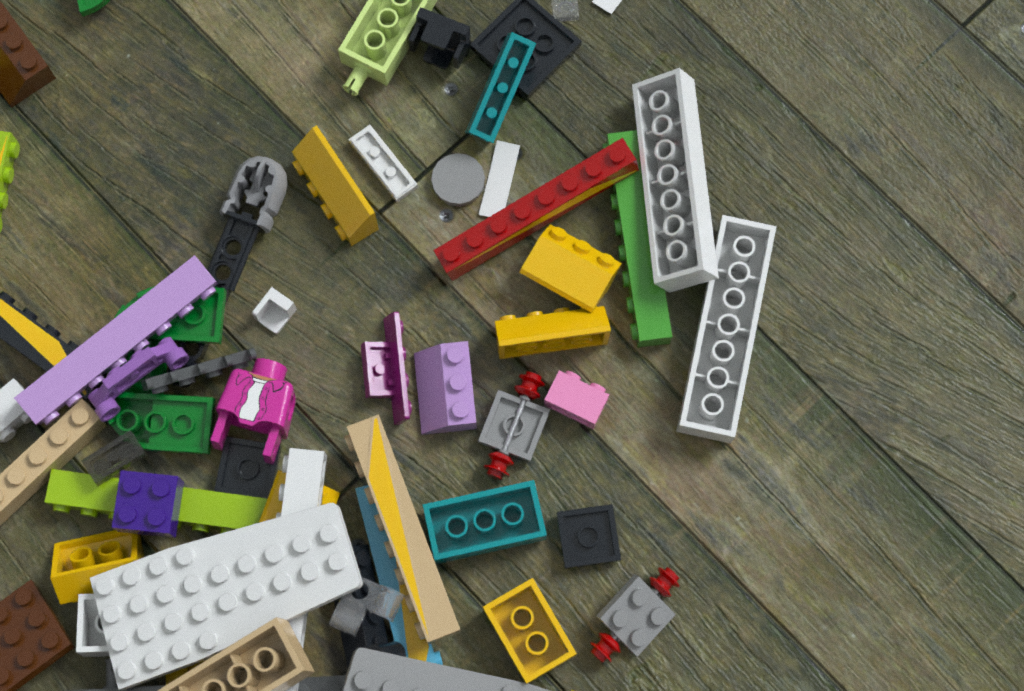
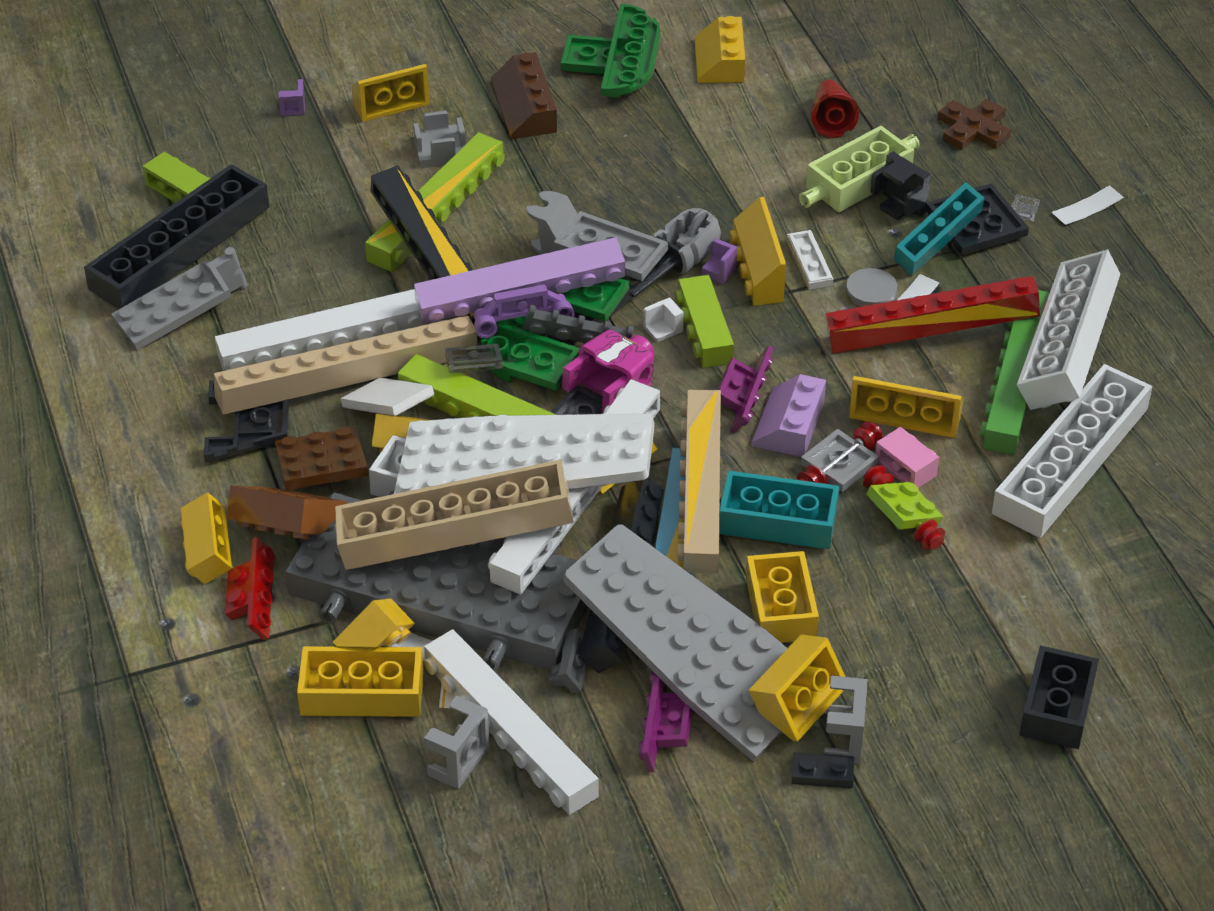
camera: 25 degrees right, 30 degrees down
dark purple brick [112,470,184,538] -> none
clear piece [329,578,405,637] -> none
yellow slope [519,224,622,313] -> none
black plate [556,504,621,569] -> none
light grey plate [590,567,680,663] -> none
none -> white tile [340,378,434,416]
none -> light grey hinge [527,191,668,281]
none -> lime brick [675,275,734,368]
none -> medium lavender panel [702,239,737,284]
none -> lime plate [863,465,945,550]
none -> black brick [1019,645,1099,749]

